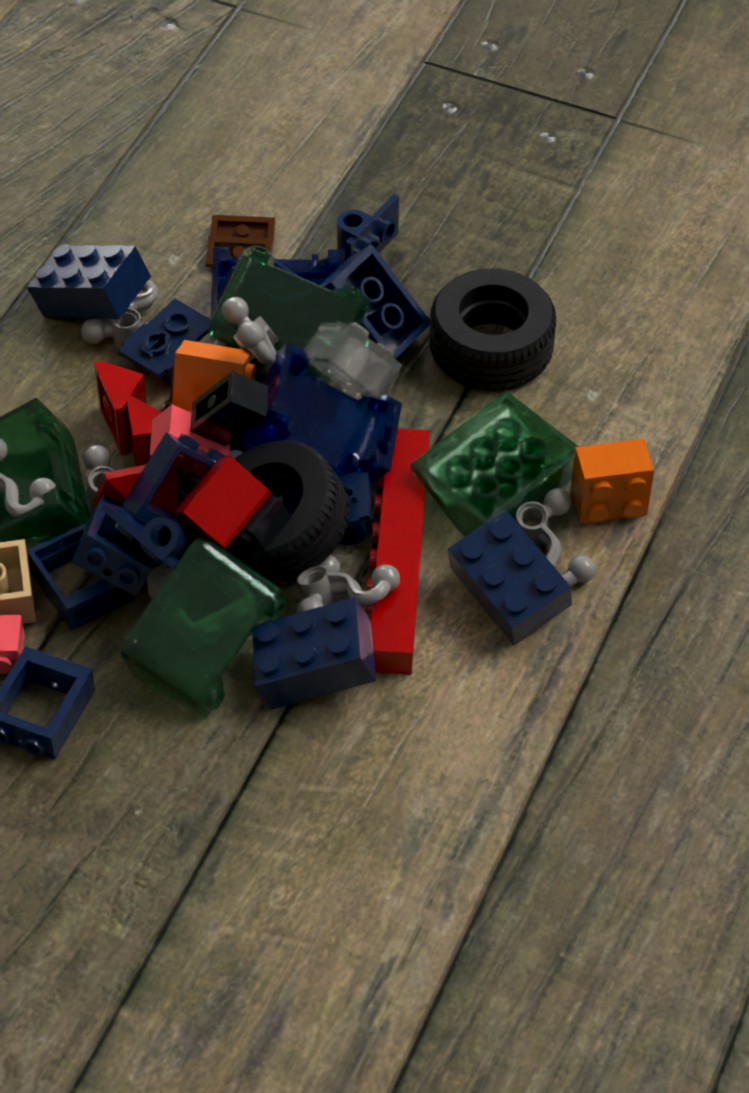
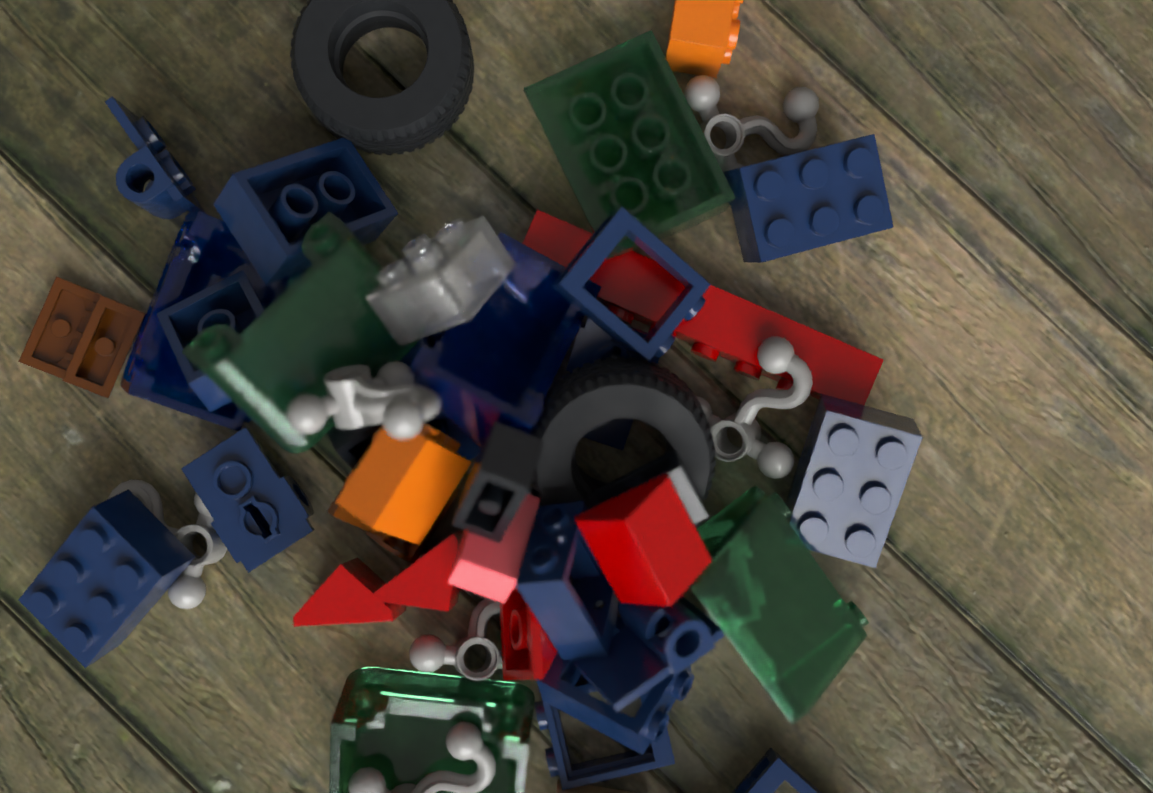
camera: 70 degrees left, 35 degrees up
none -> dark blue window [551,207,711,361]

